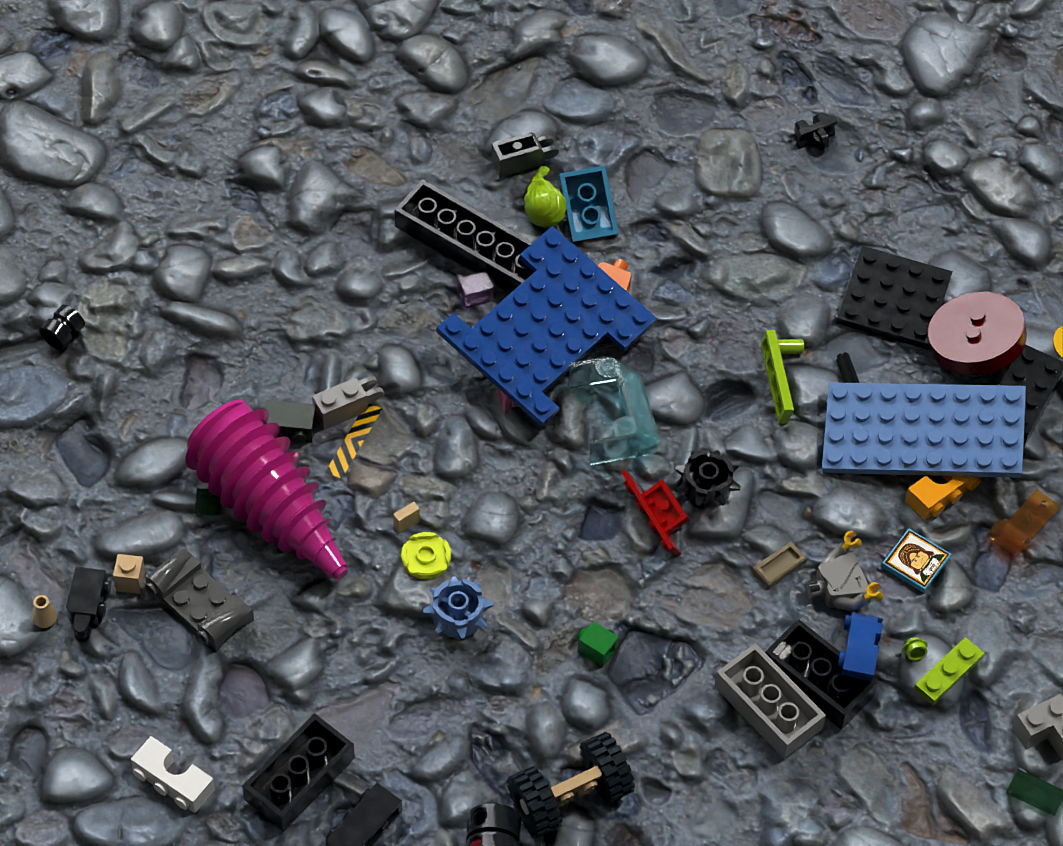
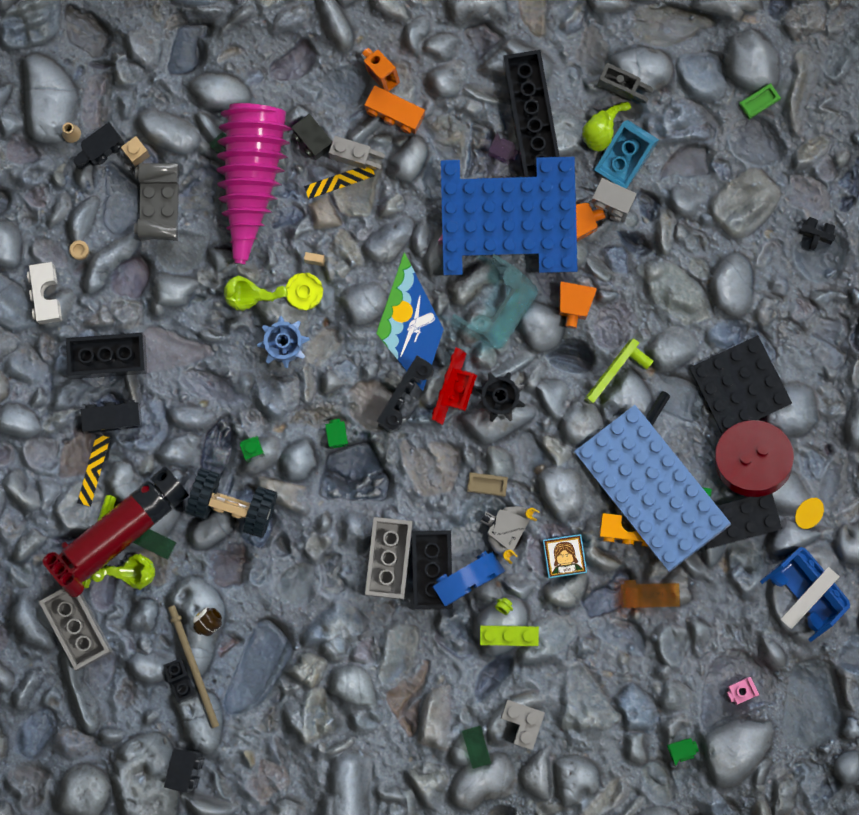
camera: 50 degrees right, 25 degrees up
none -> tan tile [69,240,89,260]
none -> lime hair [224,275,288,312]
none -> green window [240,436,265,462]
none -> orange torso [361,48,400,92]
none -> orange brick [364,85,425,134]
none -> sticker [376,252,444,391]
none -> black piece [377,356,434,433]
none -> orange torso [559,282,597,329]
none -> light grey brick [591,178,637,222]
none -> bright green tile [739,83,781,120]

